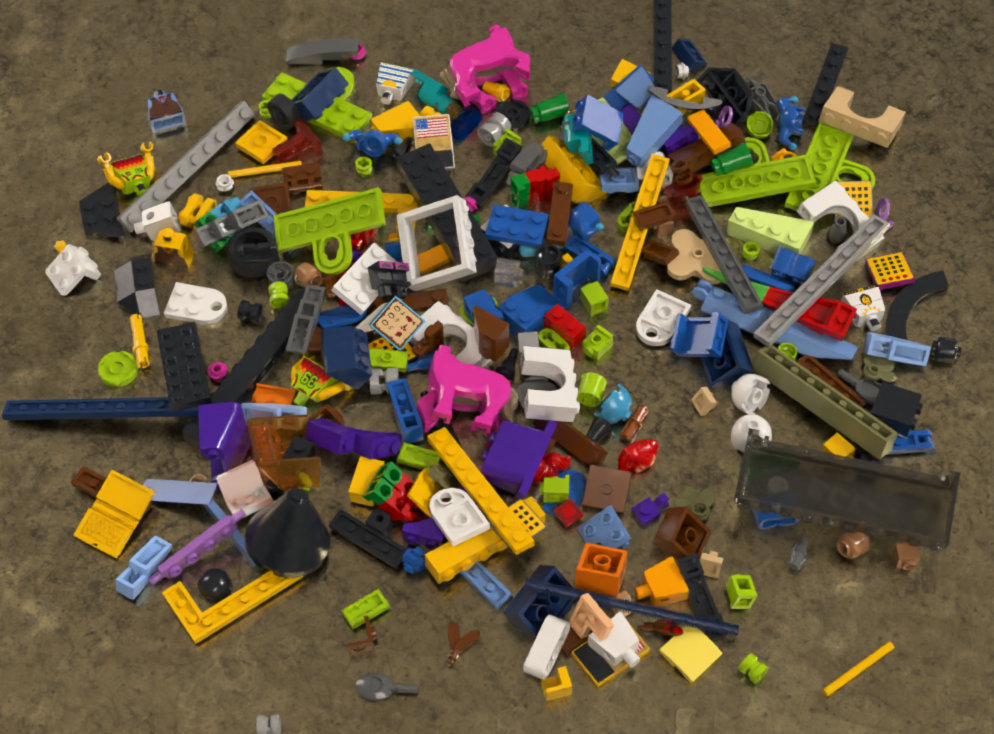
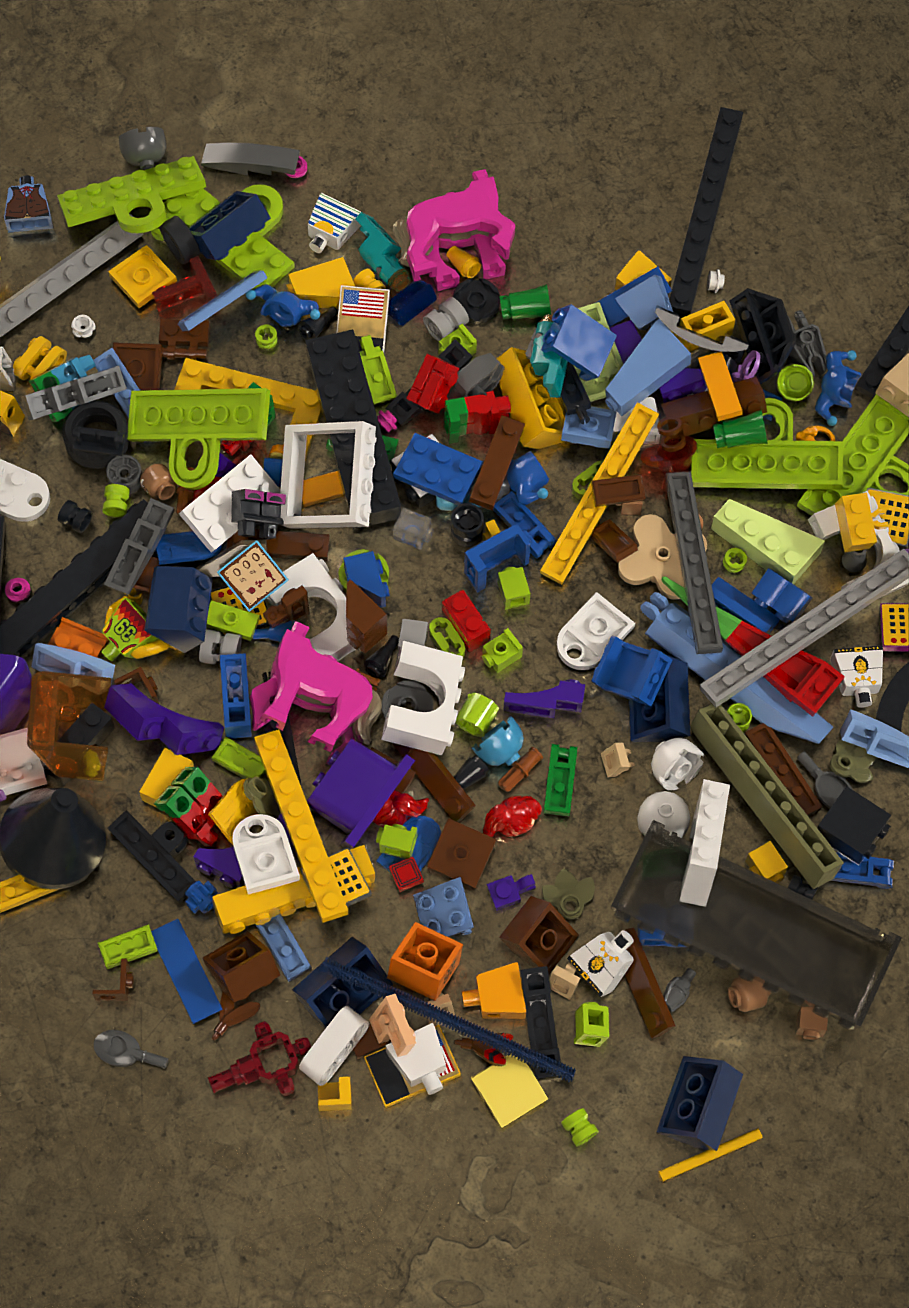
camera: 10 degrees right, 10 degrees up
yellow bar [228,161,302,178] -> none
blue slope [497,284,567,337] -> none
dark blue slope [672,39,707,72] -> none
none -> lime plate [57,156,206,233]
none -> dark grey cylinder [118,127,167,170]
none -> blue sticker [151,919,223,1024]
none -> medium blue tile [178,270,267,331]
none -> reddish brown slope [202,931,280,1003]
none -> dark red piece [207,1021,311,1096]
none -> lime hinge [359,335,397,405]
none -> red brick [406,353,459,413]
none -> dark purple slope [503,679,585,718]
none -> green plate [543,744,578,817]
none -> torso [567,930,634,997]
none -> reddish brown plate [624,928,676,1038]
none -> dark blue slope [657,1056,743,1151]
none -> white arch [679,779,730,907]
none -> yellow brick [835,493,889,552]

